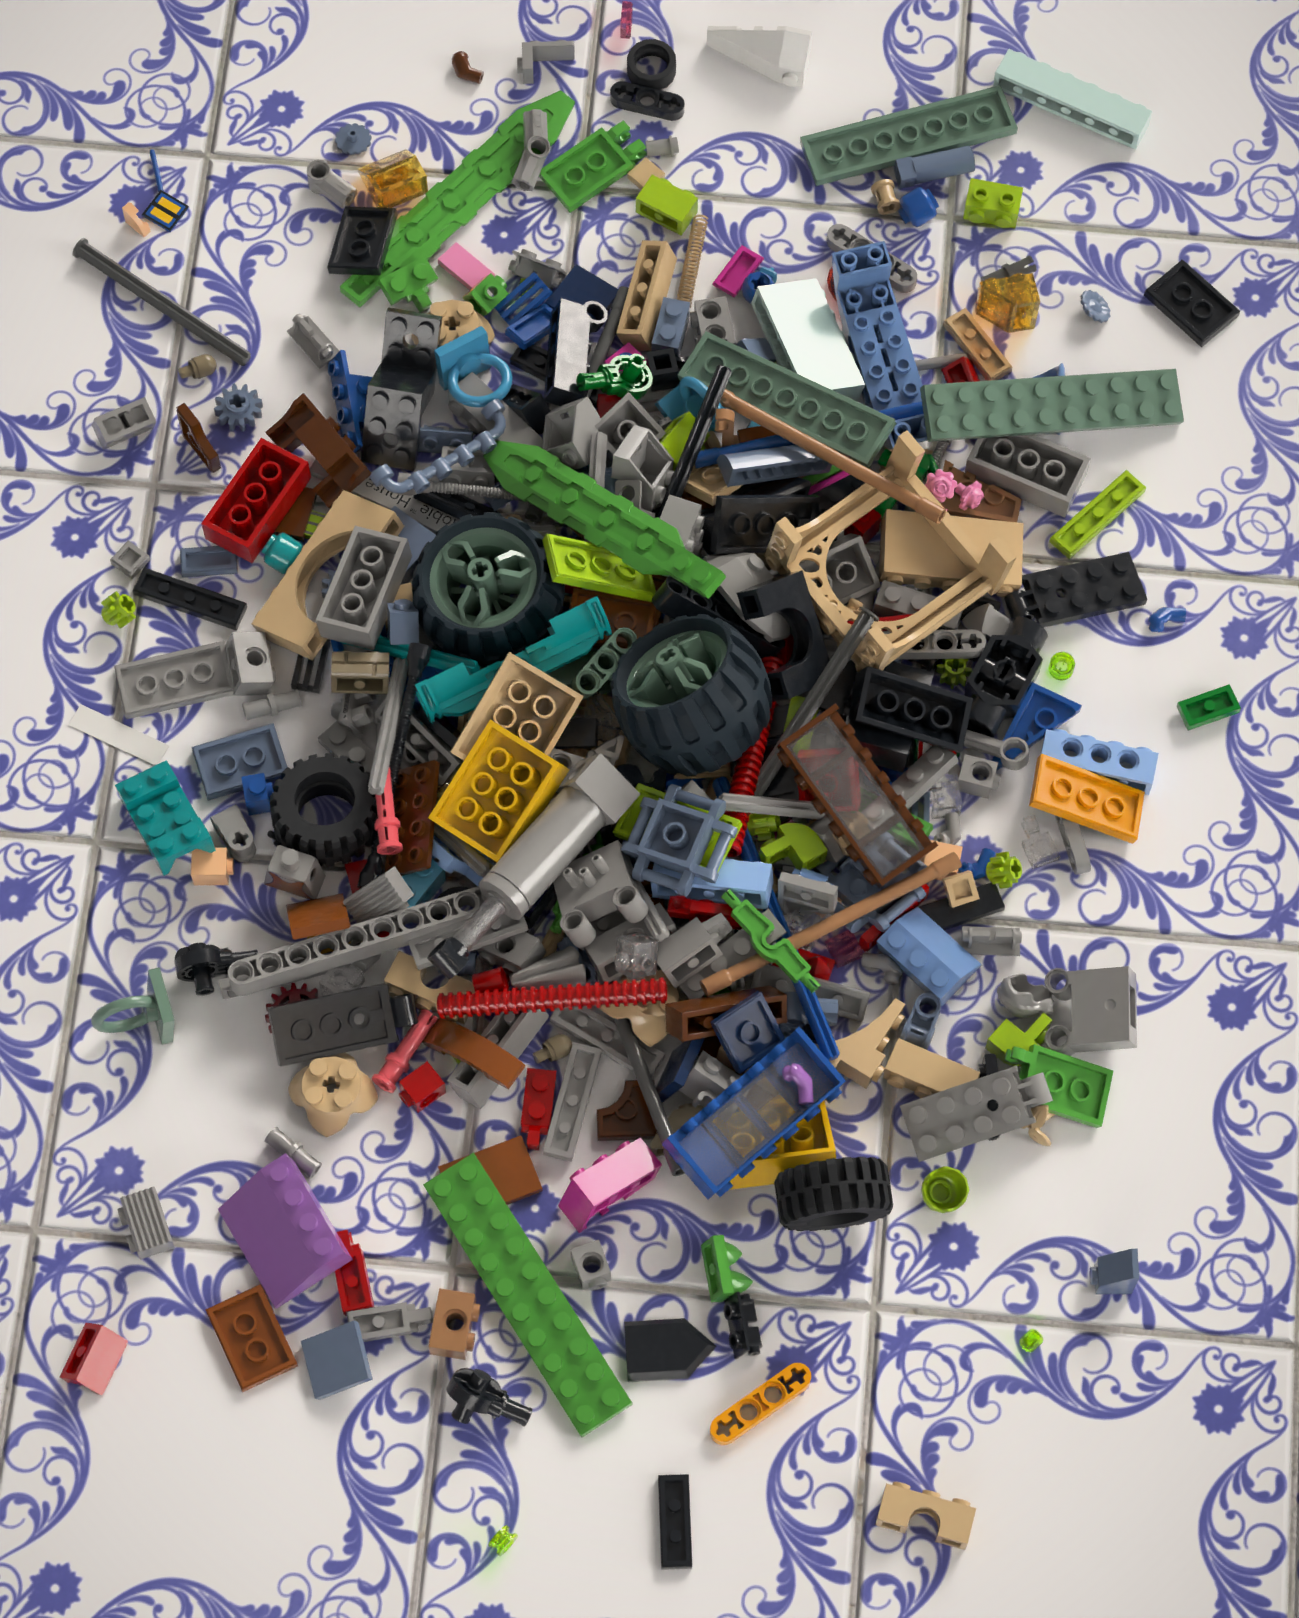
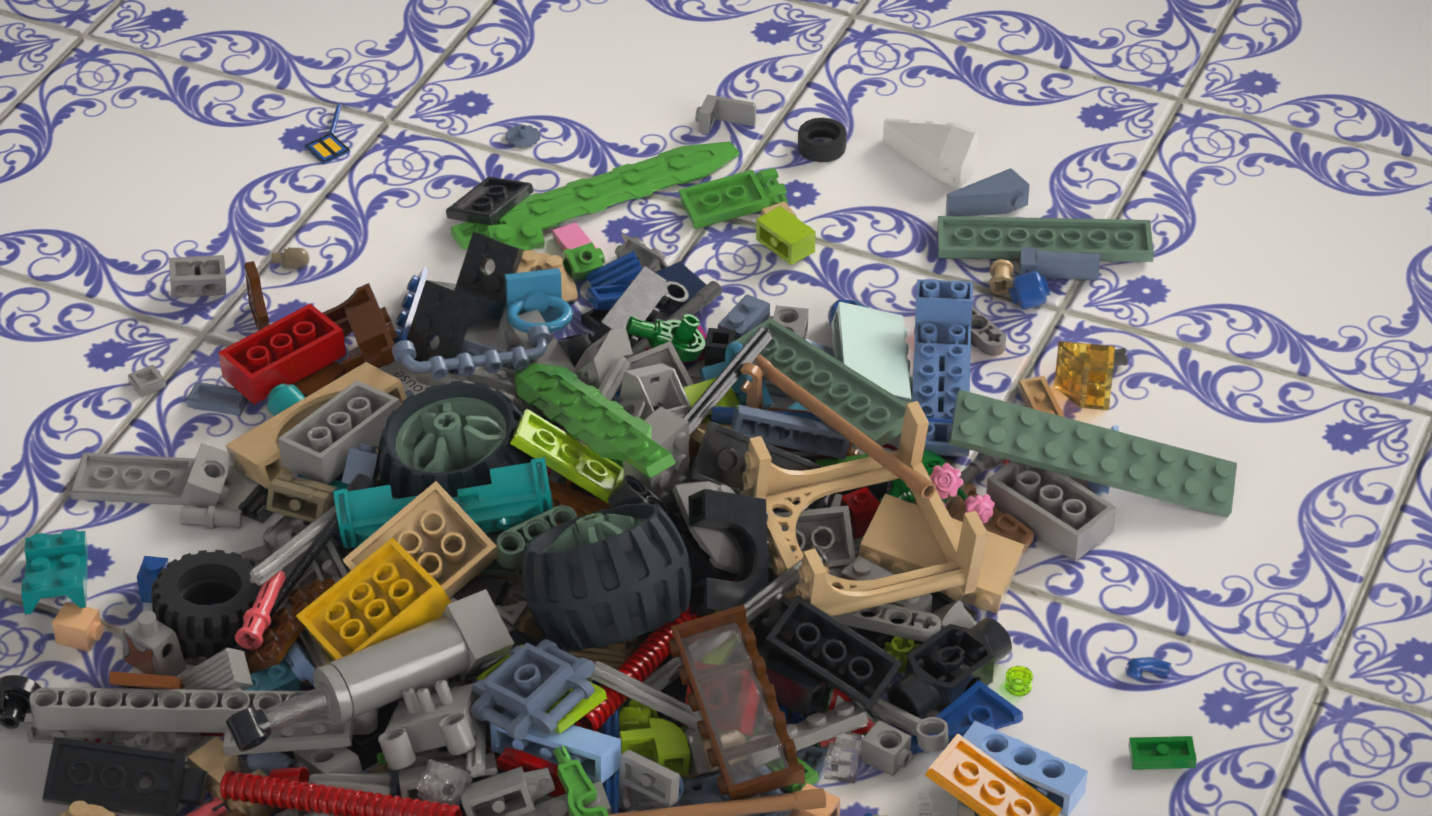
camera: 20 degrees right, 25 degrees down
white sticker [68,704,170,765] -> none
dark grey axle [72,238,251,366] -> none
lime gear [101,591,136,629] -> none
light nougat tile [122,202,151,237] -> none
black tile [133,567,247,631] -> none
sand blue tile [191,723,288,801] -> none
light grey piece [210,804,256,862] -> none
sand blue gear [214,383,263,432] -> none
light grey hinge [287,314,339,369] -> none
light grey piece [306,160,357,209] -> none
clear yellow slope [357,149,428,208] -> none
reddish brown arm [452,51,484,84] -> none
light grey piece [511,109,551,191] -> none
black beam [610,81,685,121] -> none
tan brick [616,240,677,351] -> none
clear pink tile [620,1,633,39] -> none
light grey pin [645,135,679,158] -> none
tan piece [677,215,708,308] -> none
dark pink tile [712,245,764,298] -> none
light grey arm [933,812,961,845] -> none
lime brick [963,178,1023,229] -> none
light aqua brick [993,49,1152,149] -> none
black hinge [1004,552,1148,628] -> none
lime tile [1049,470,1146,560] -> none
sand blue piece [1080,290,1111,323] -> none
black tile [1144,259,1240,347] -> none
none -> sand blue slope [946,168,1030,216]

